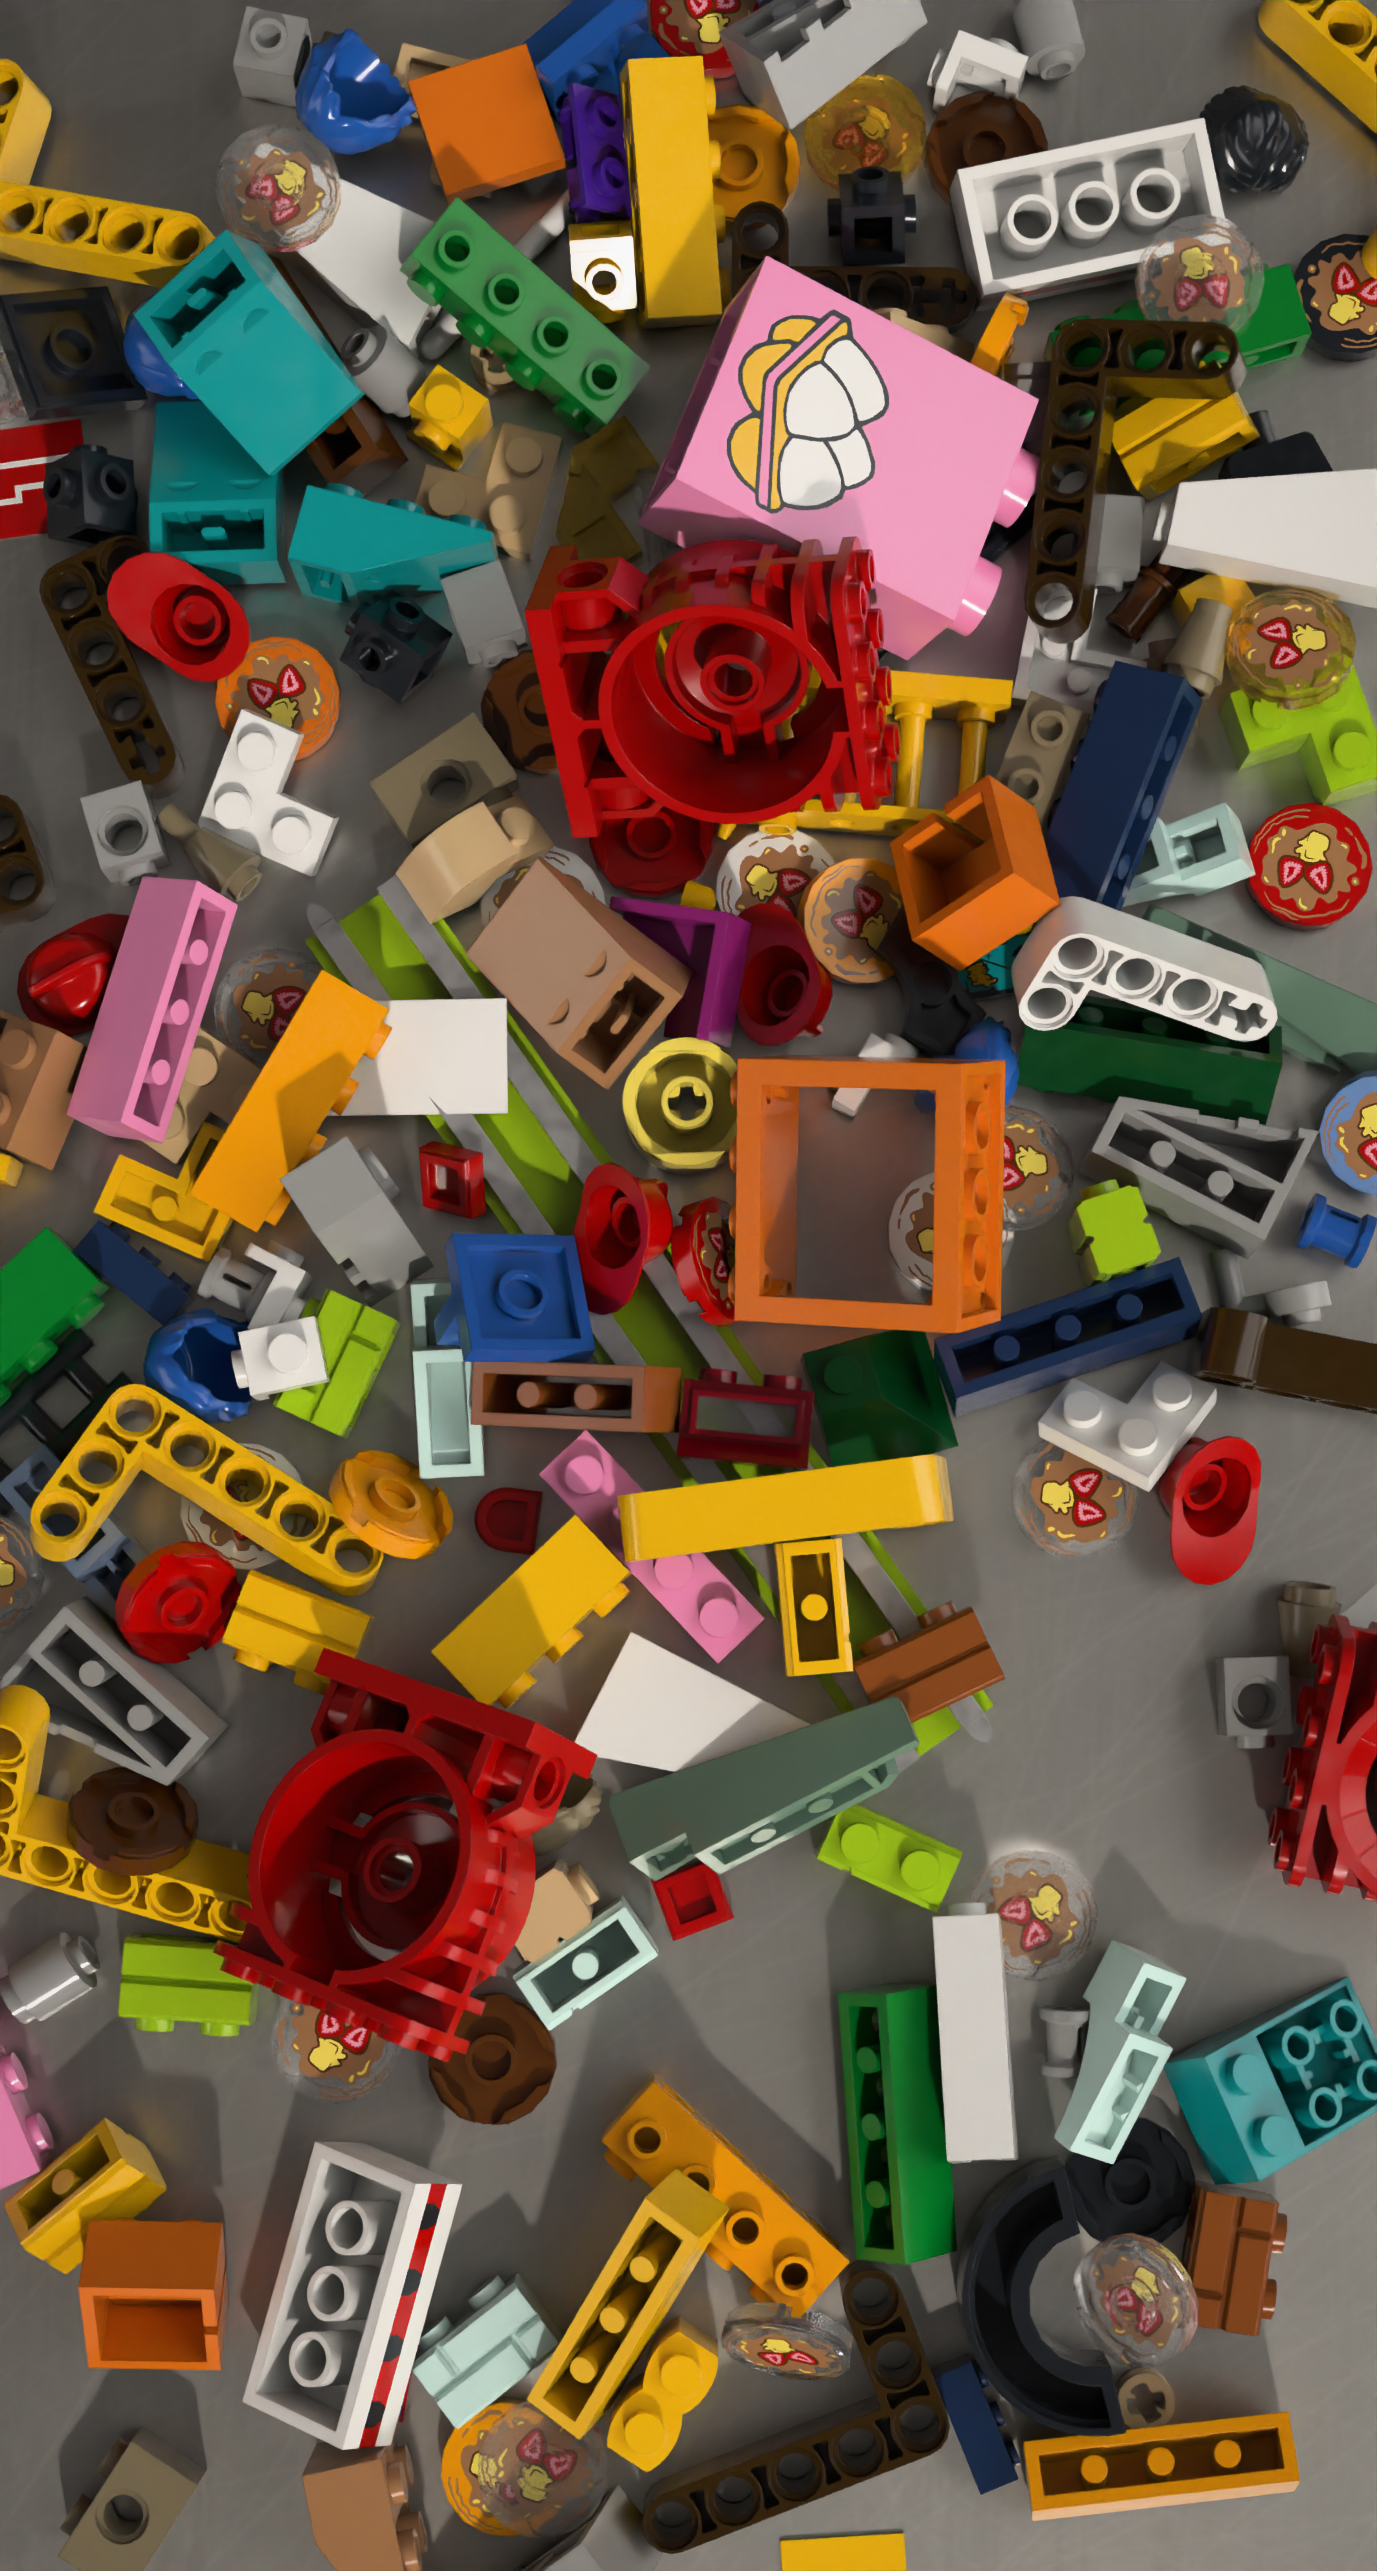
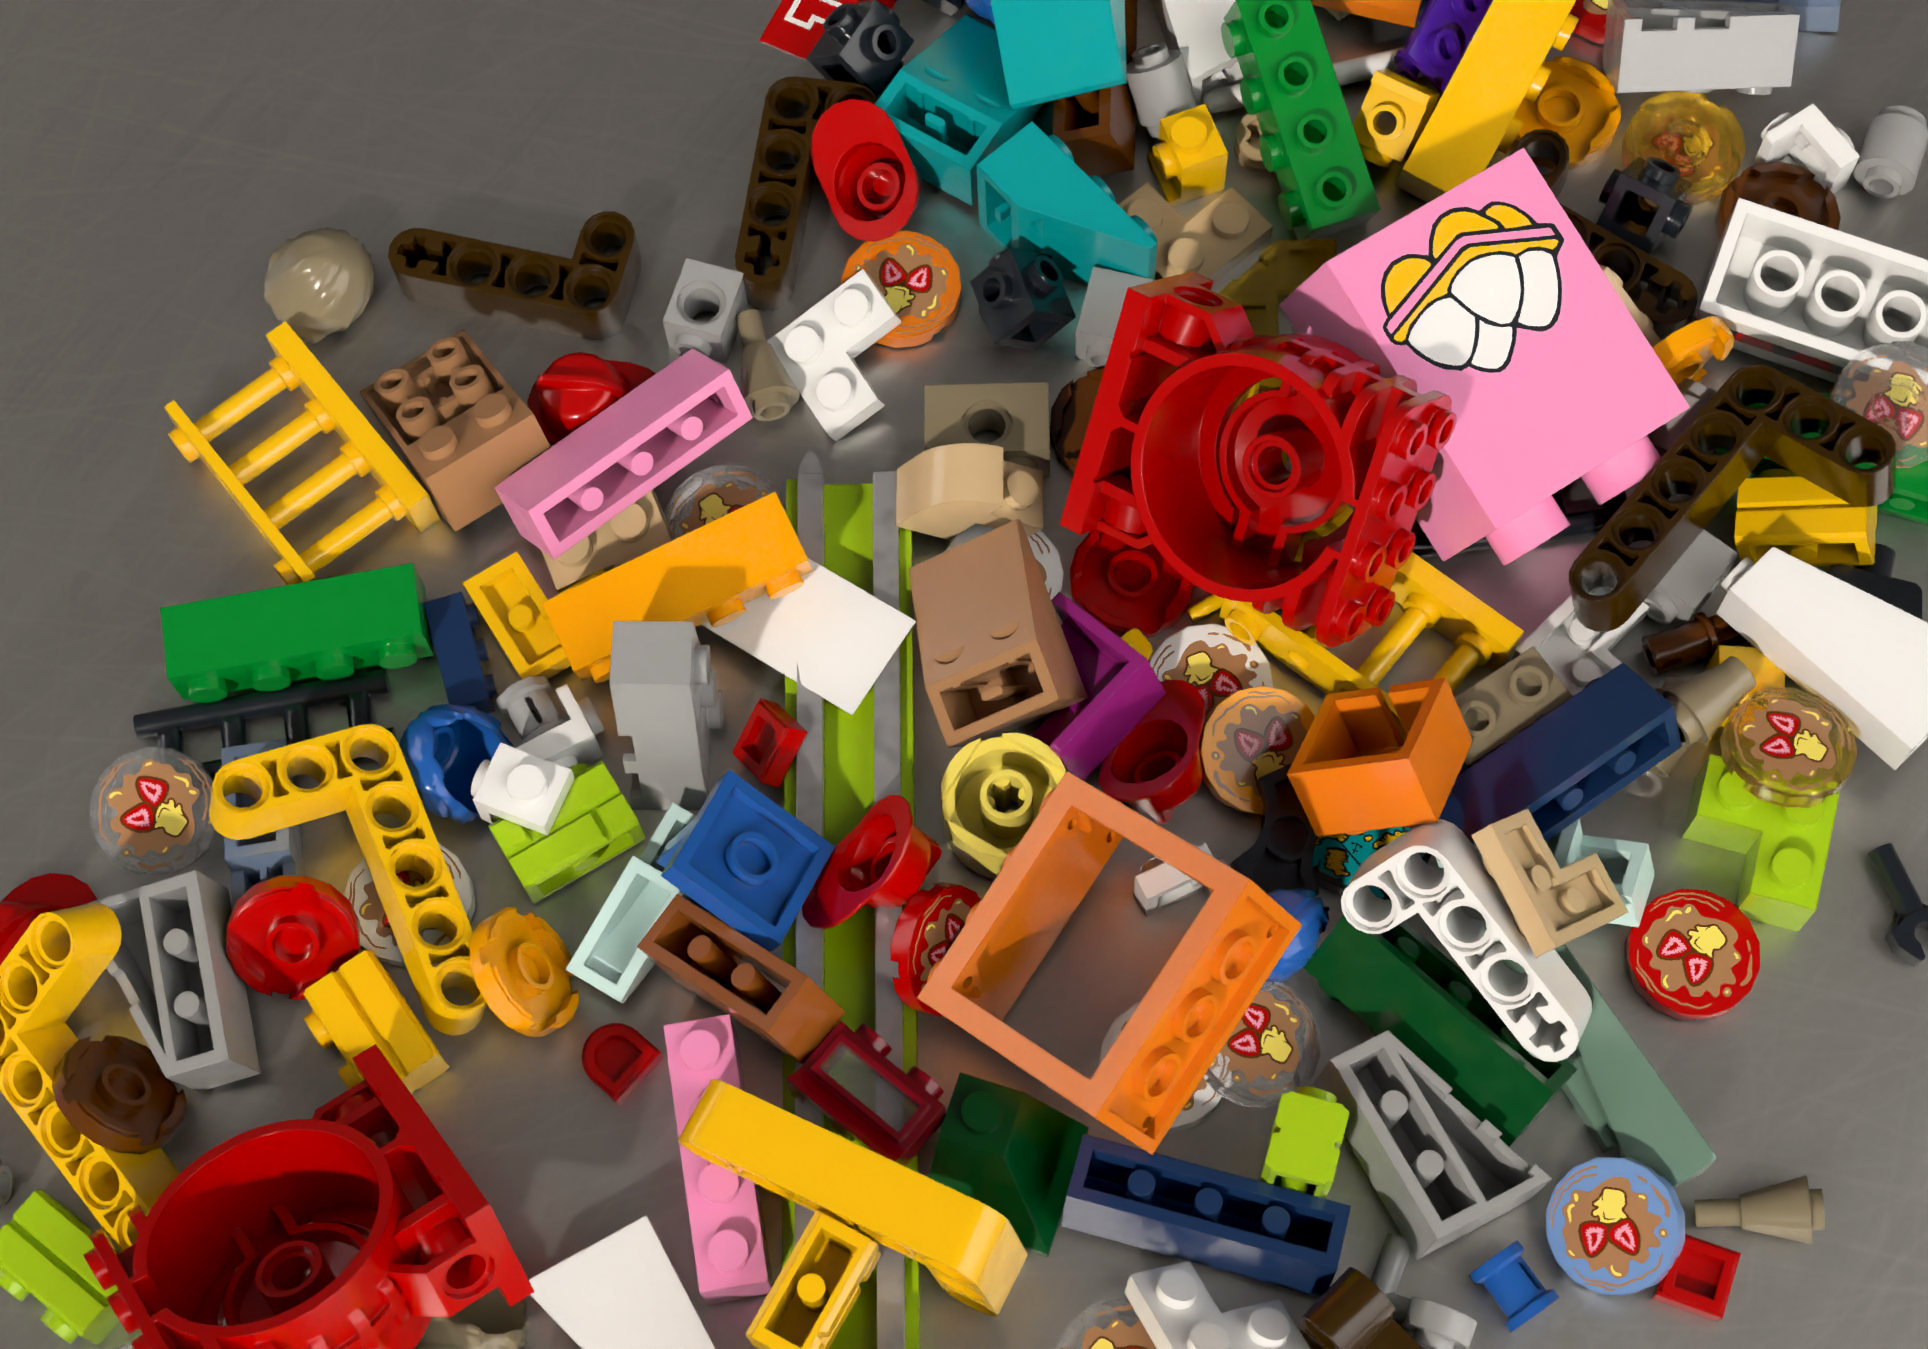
camera: 35 degrees right, 15 degrees down
yellow brick [431,1515,632,1709] -> none
none -> tan plate [1471,809,1628,958]

